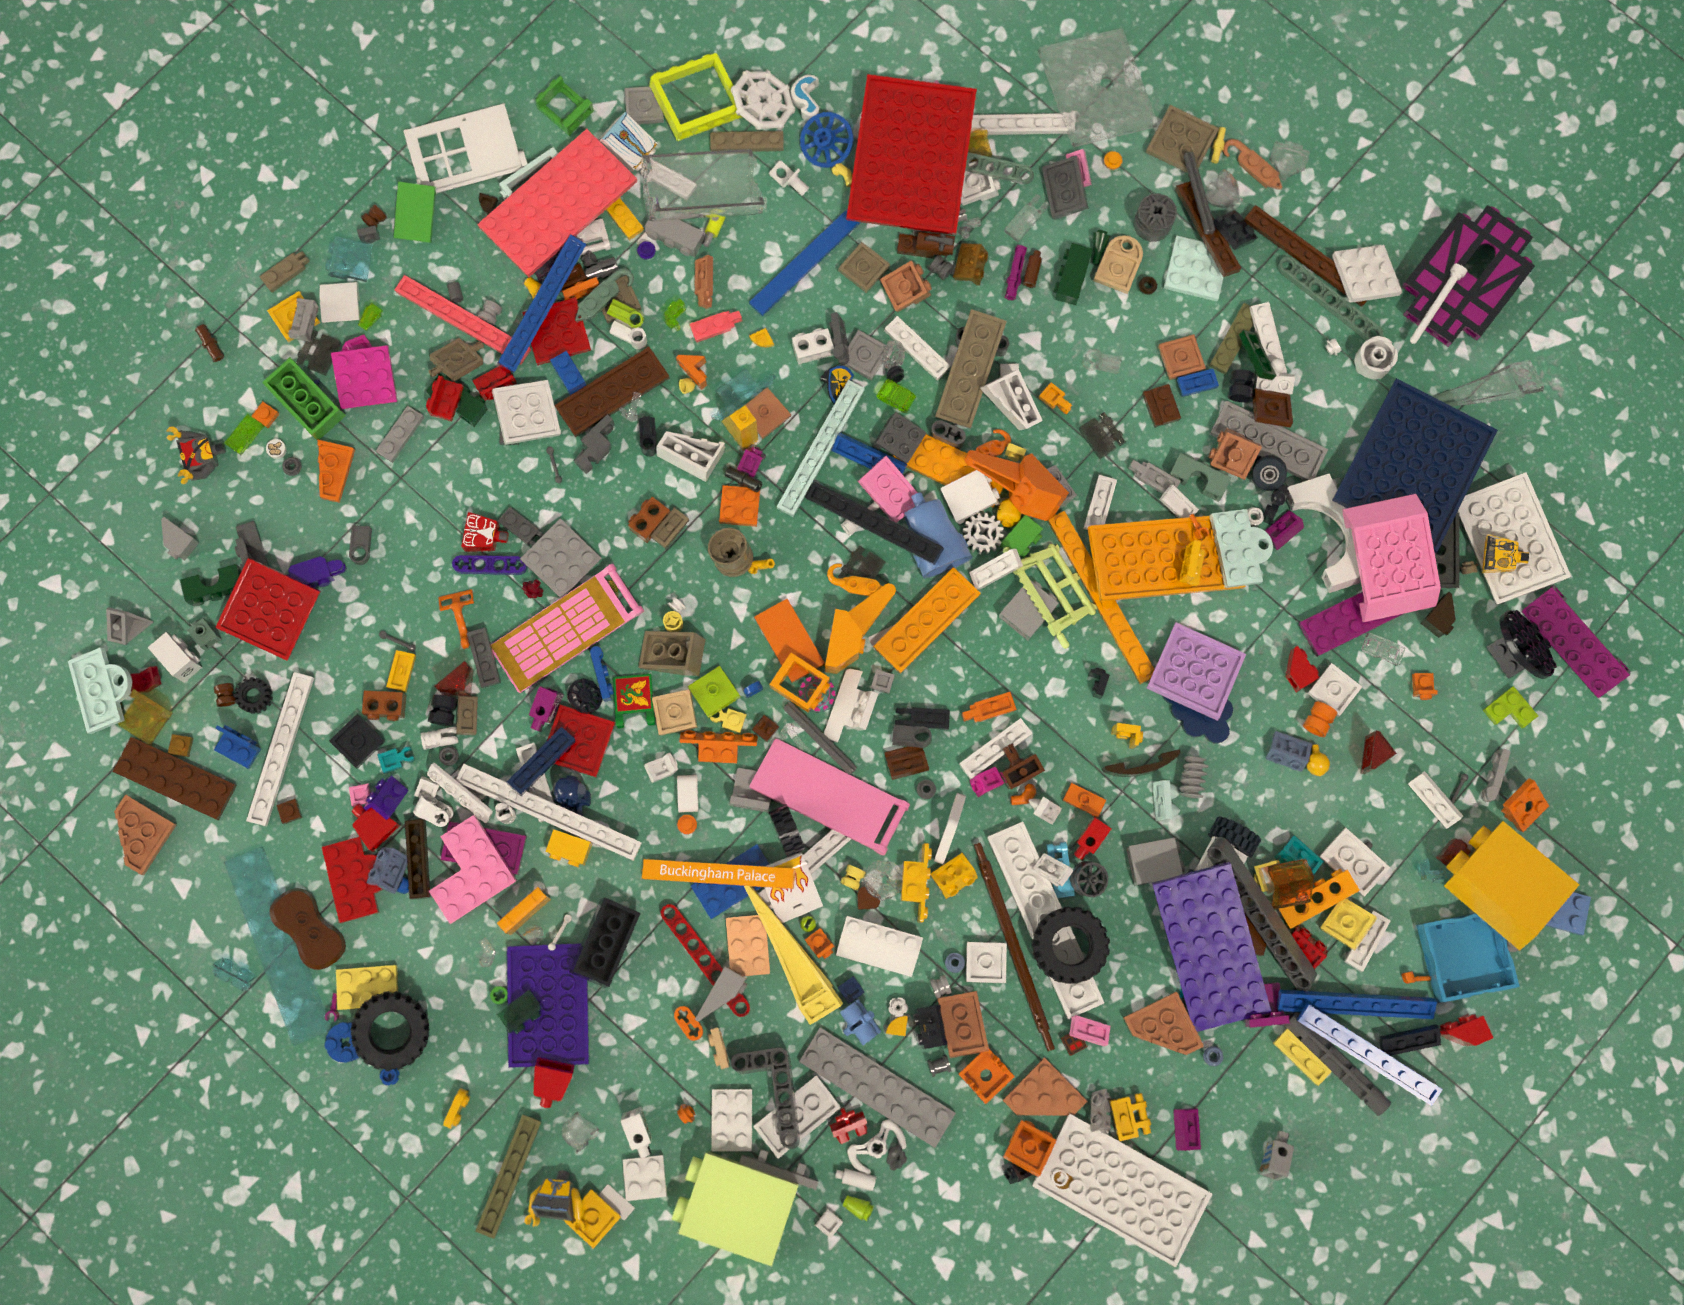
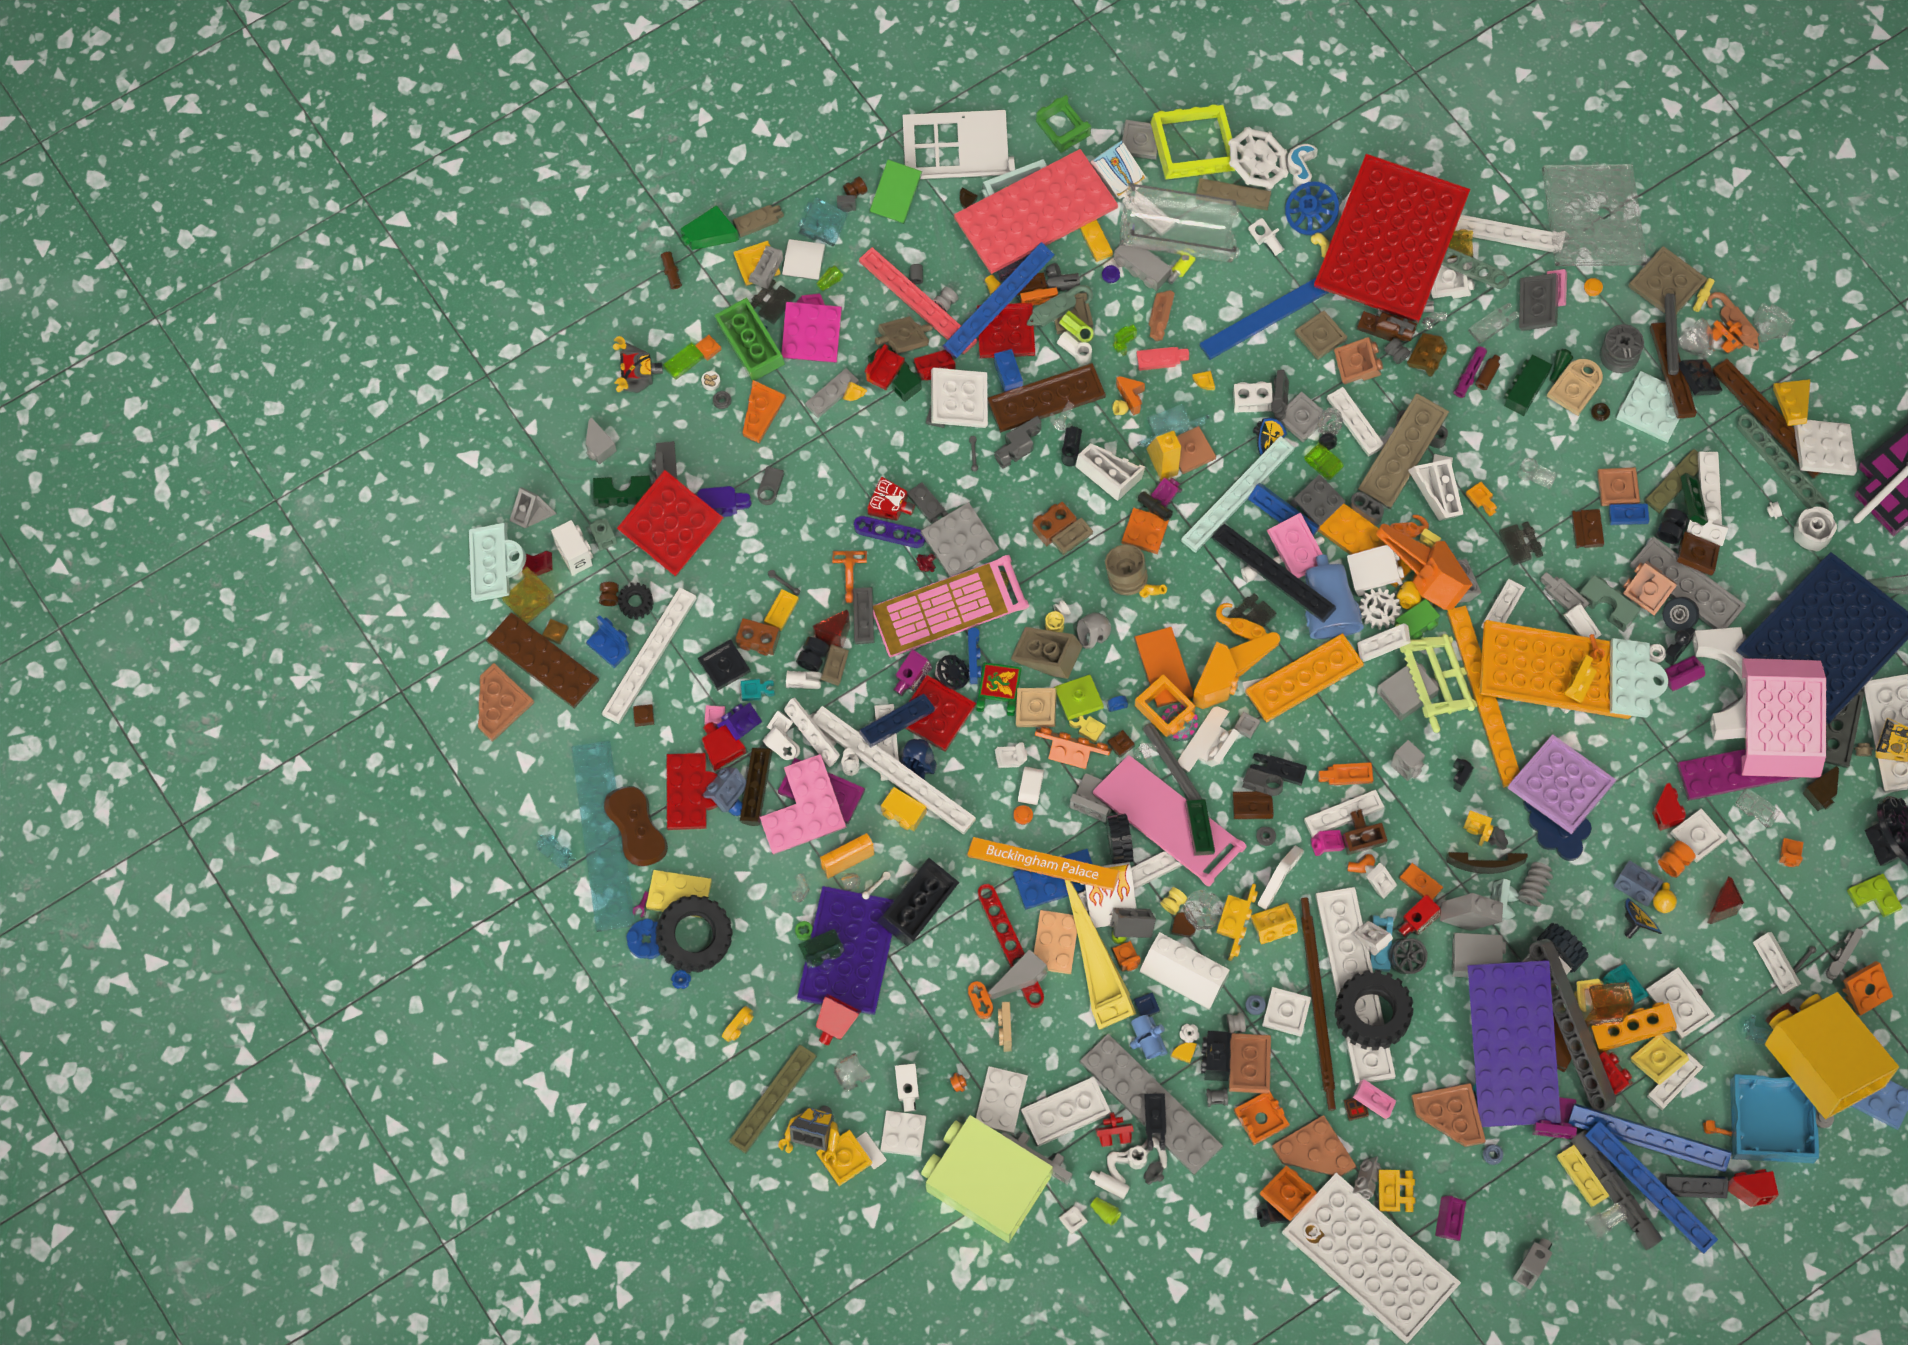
camera: 20 degrees right, 10 degrees down
dark grey plate [439,746,459,766] -> none
white plate [575,218,611,258] -> none
dark grey beam [731,1048,800,1149] -> none
none -> green slope [680,205,739,250]
none -> yellow tile [842,382,867,401]
none -> light grey helmet [1077,612,1111,649]
none -> dark grey hinge [1110,908,1156,938]
none -> black hinge [1144,1093,1166,1151]
none -> dark green plate [1185,799,1215,856]
none -> light grey brick [1391,740,1425,781]
none -> light grey brick [1440,893,1503,931]
none -> dark grey plant [1489,826,1508,850]
none -> clear piece [1585,1202,1629,1239]
none -> shield [1625,898,1662,939]
none -> orange hips [1709,320,1744,354]
none -> yellow wing [1773,379,1810,426]

